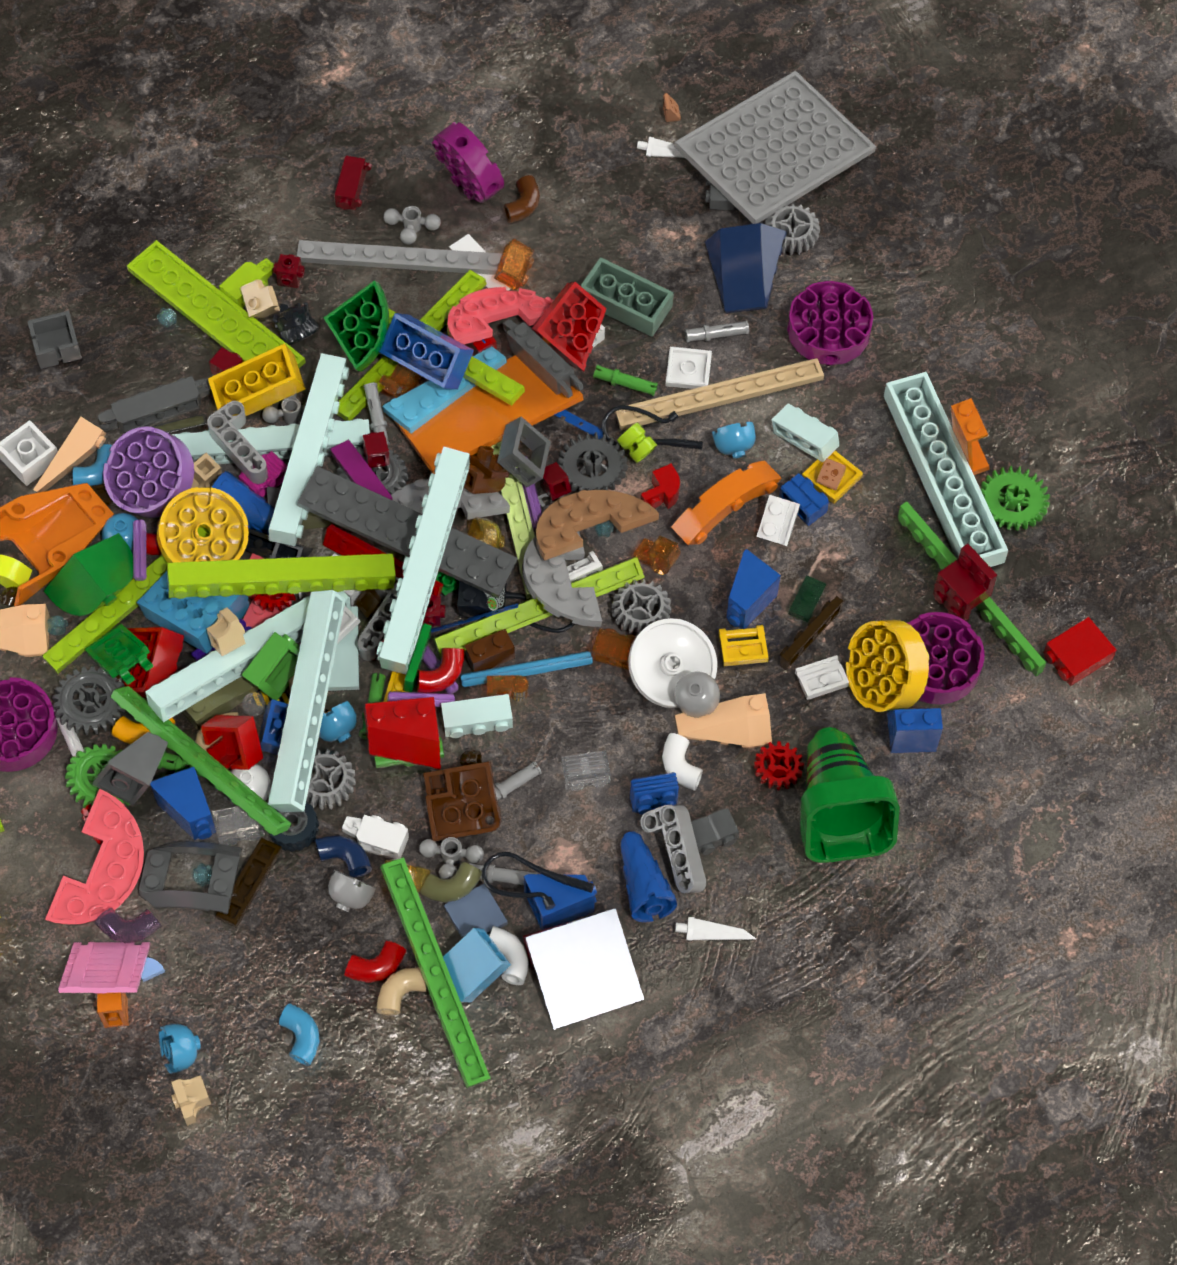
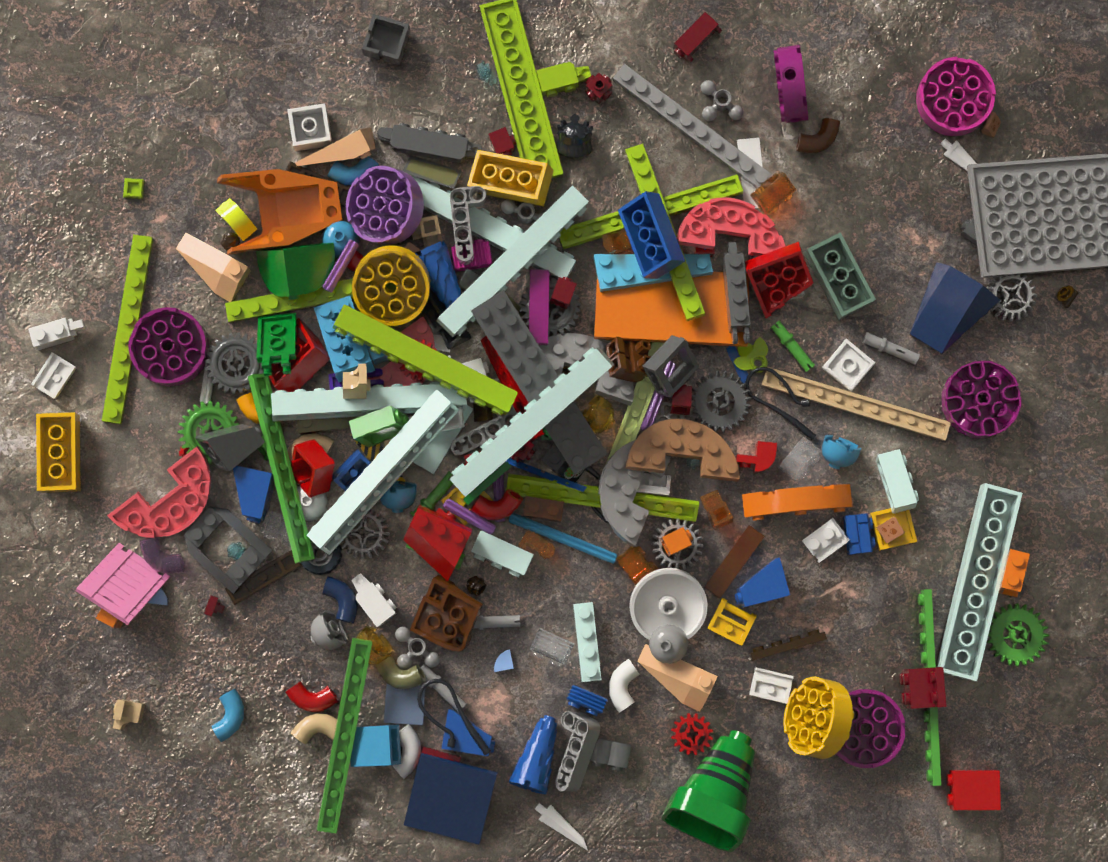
camera: 30 degrees right, 20 degrees up
clear light blue plate [47,616,68,635] -> none
dark azure cylinder [159,1024,201,1074] -> none
tan brick [240,280,280,318] -> none
clear tile [242,693,266,716] -> none
green brick [324,280,389,372] -> none
light grey pin [363,382,390,446] -> none
lime wheel [617,422,657,464] -> none
clear green plate [788,575,827,623] -> none
blue slope [887,708,943,753] -> none
none -> dark red plate [204,595,225,617]
none -> light blue tile [494,649,514,672]
none -> light aqua brick [573,602,601,682]
none -> orange brick [660,527,693,557]
none -> reddish brown tile [704,525,765,599]
none -> lime plate [734,337,768,373]
none -> clear brick [777,436,821,482]
none -> dark pink brick [916,57,996,136]
none -> dark brown plate [1057,285,1079,308]

